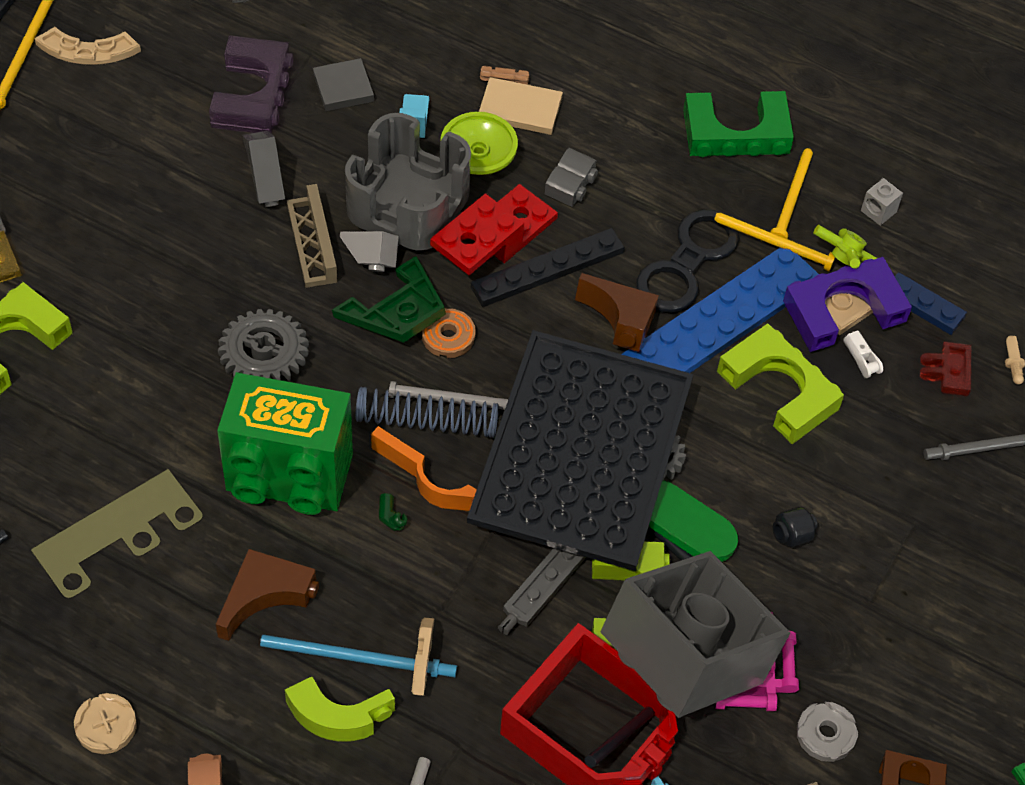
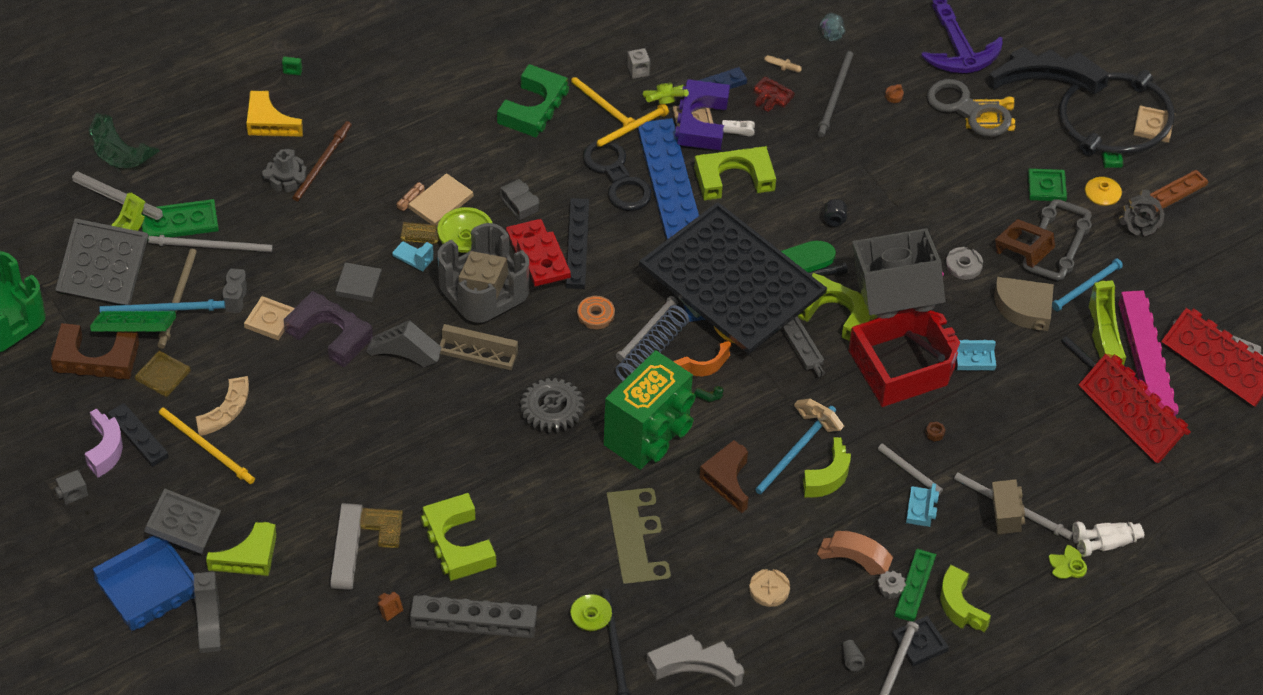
camera: 60 degrees left, 5 degrees down
dark green wing [332,256,446,343] -> none
light grey slope [340,231,399,272] -> none
reddish brown arch [575,273,659,352] -> none
none -> tan tile [244,296,296,340]
none -> clear yellow tile [401,222,439,244]
none -> dark tan brick [459,251,508,300]

